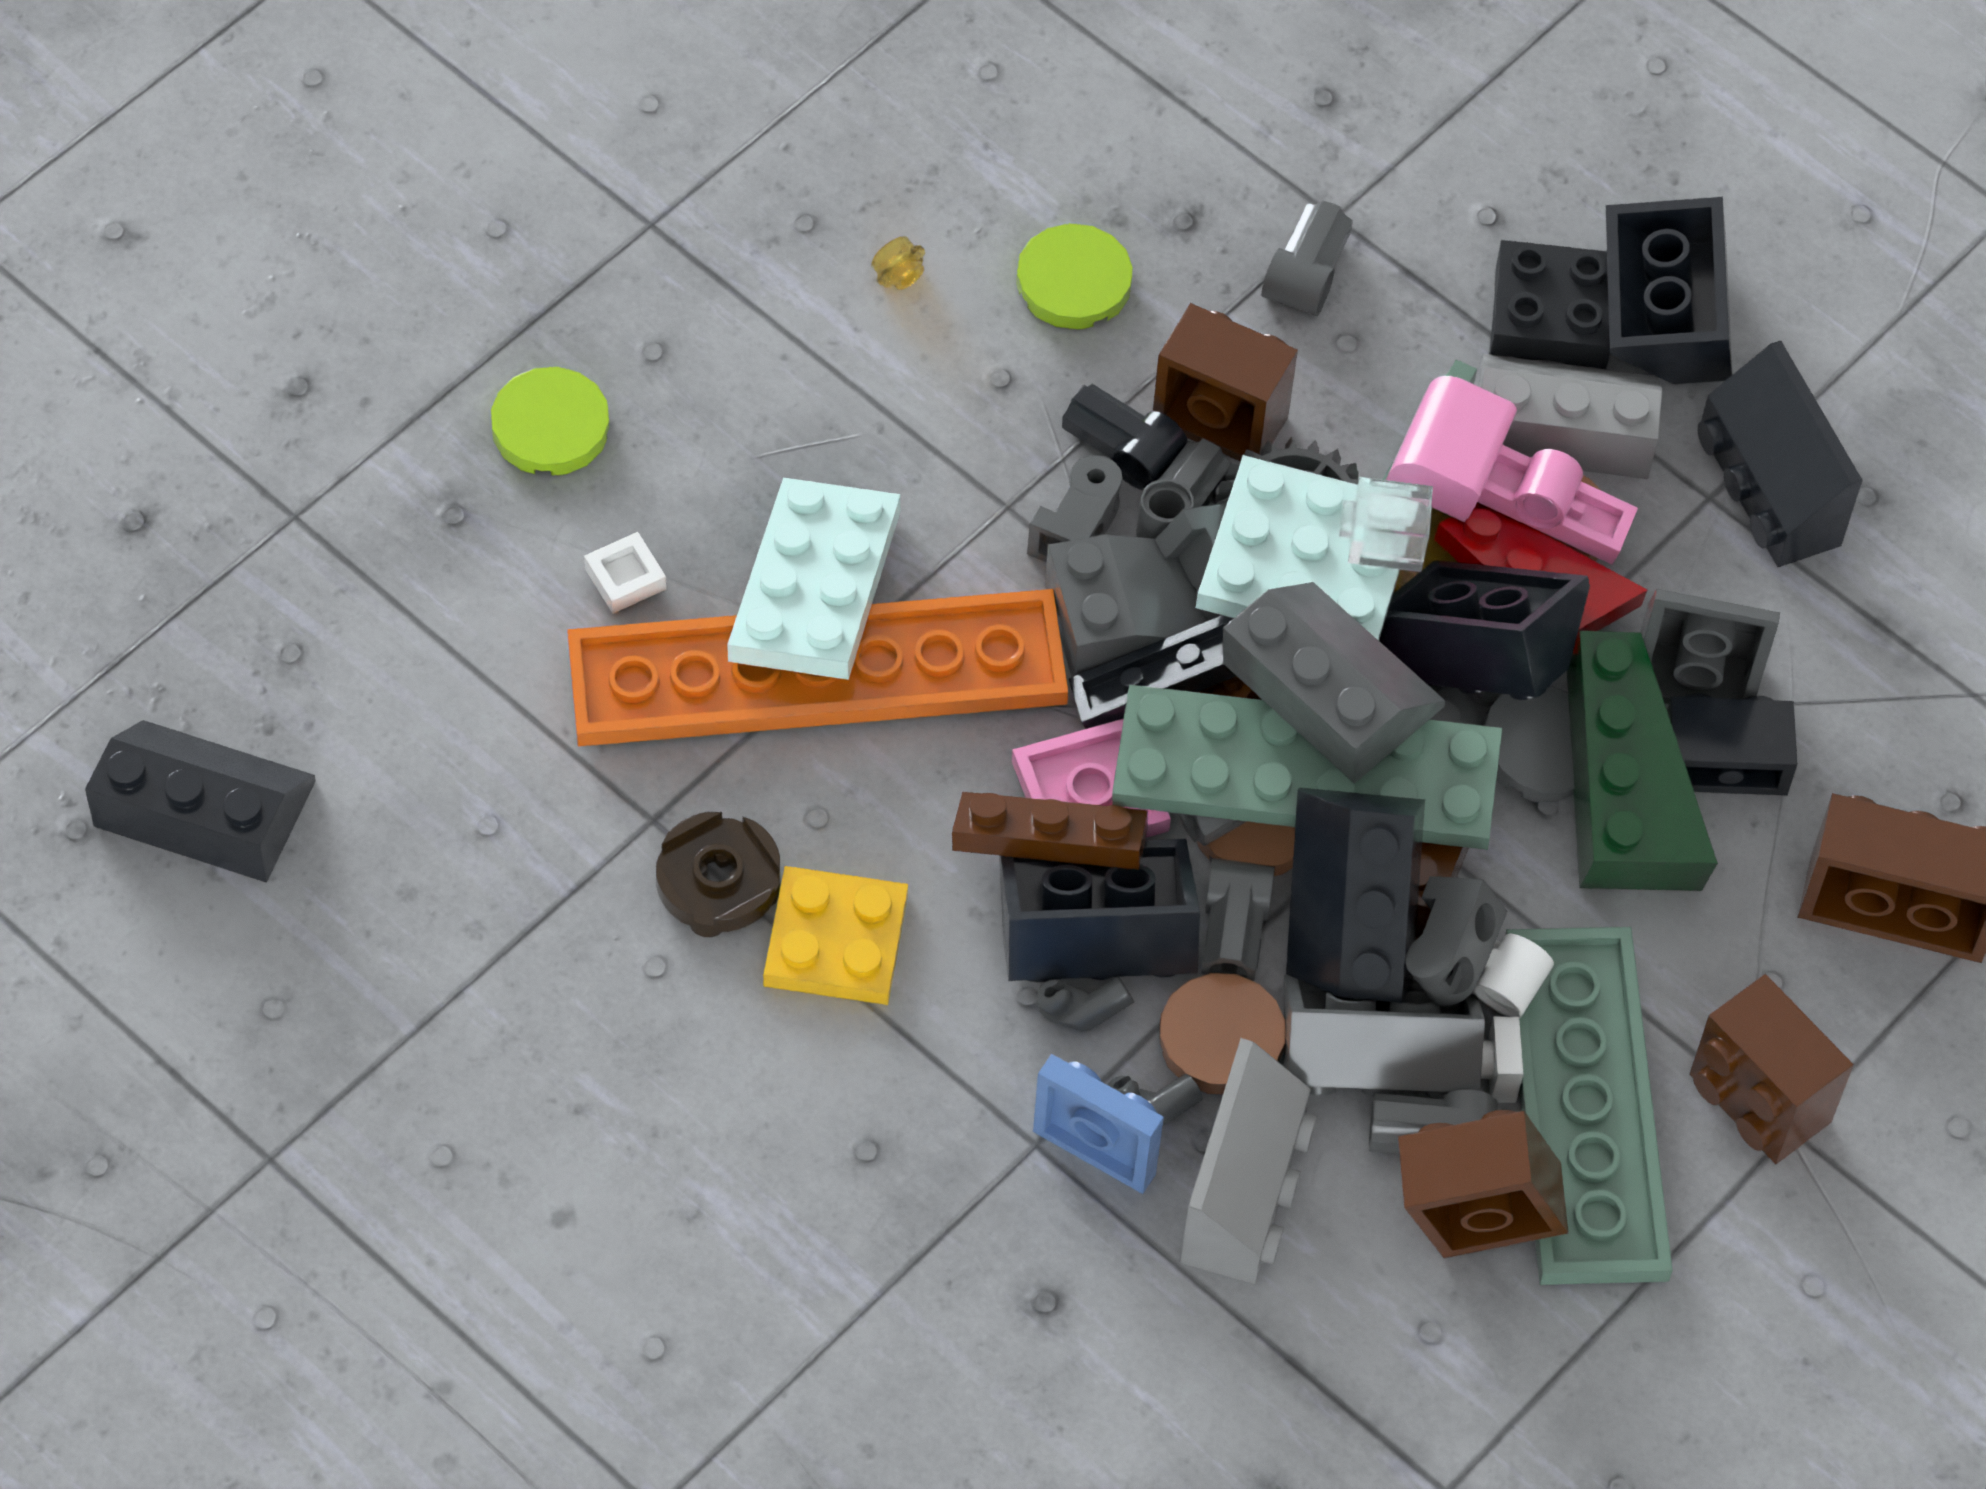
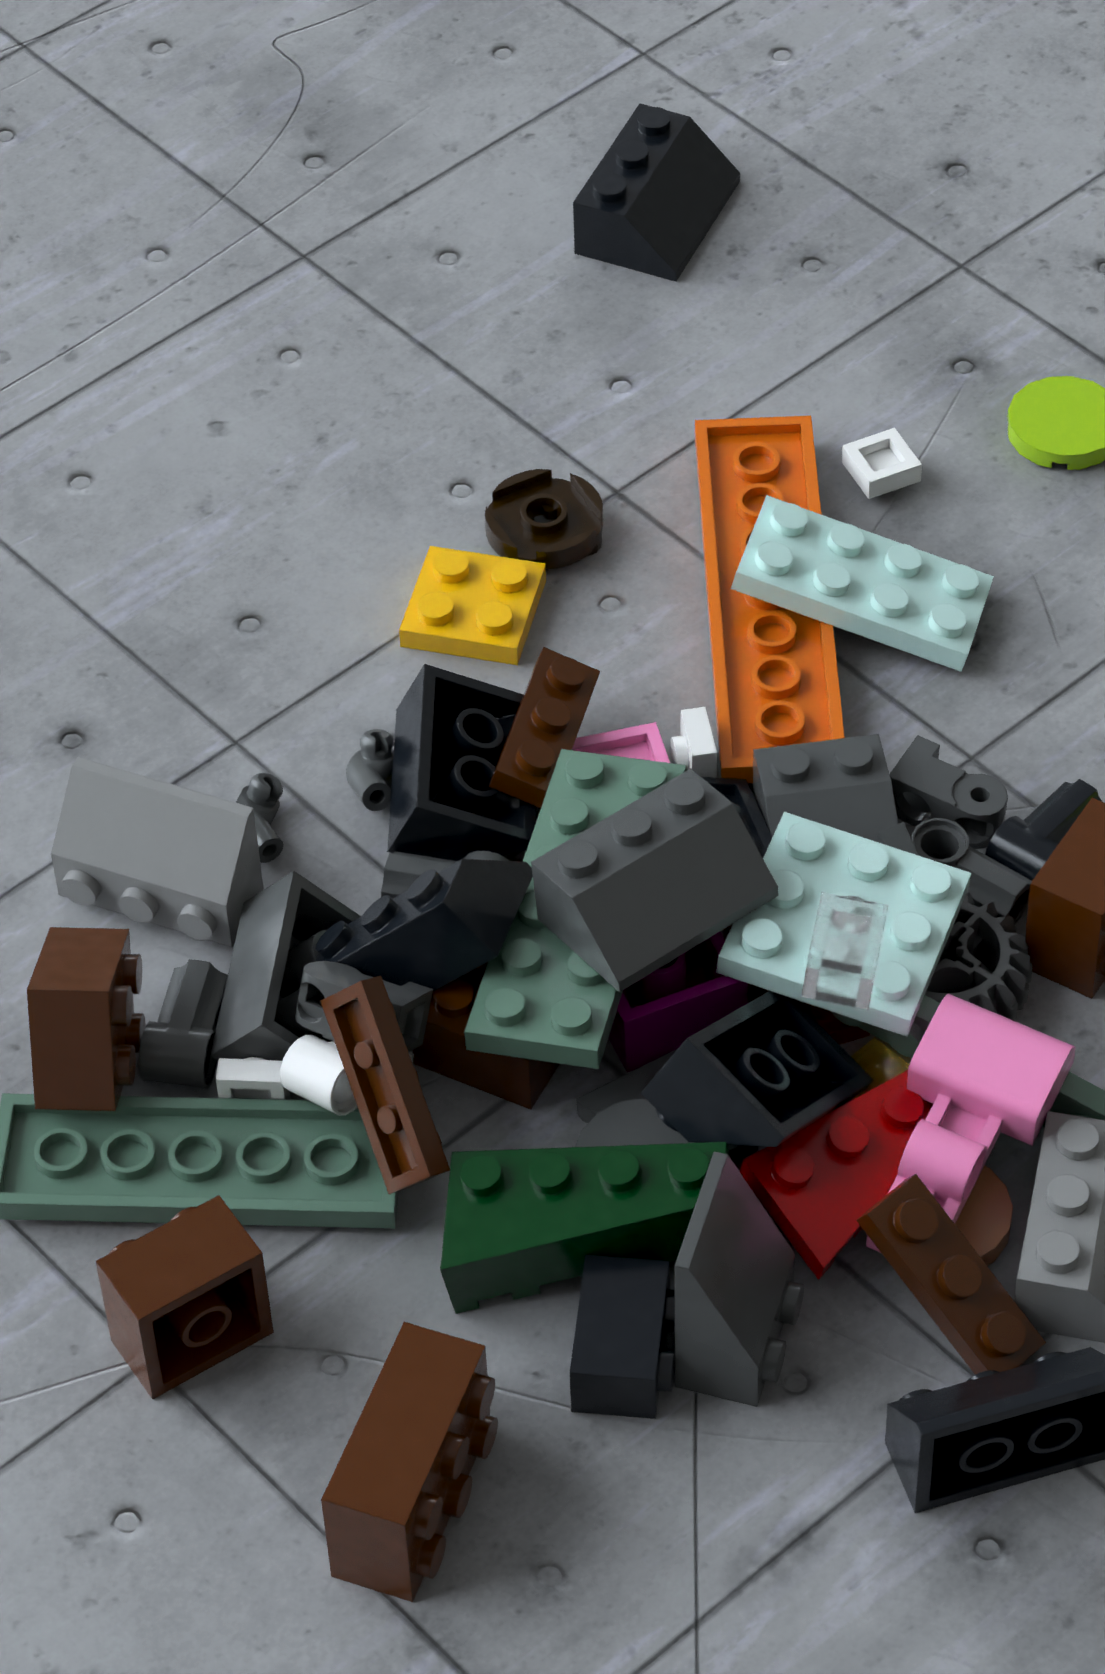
camera: 100 degrees right, 10 degrees down
medium blue plate [1033,1054,1164,1194] -> none
nougat tile [1159,973,1285,1095] -> none
none -> reddish brown plate [320,975,450,1194]
none -> white plate [670,707,717,778]
none -> reddish brown plate [856,1174,1046,1375]

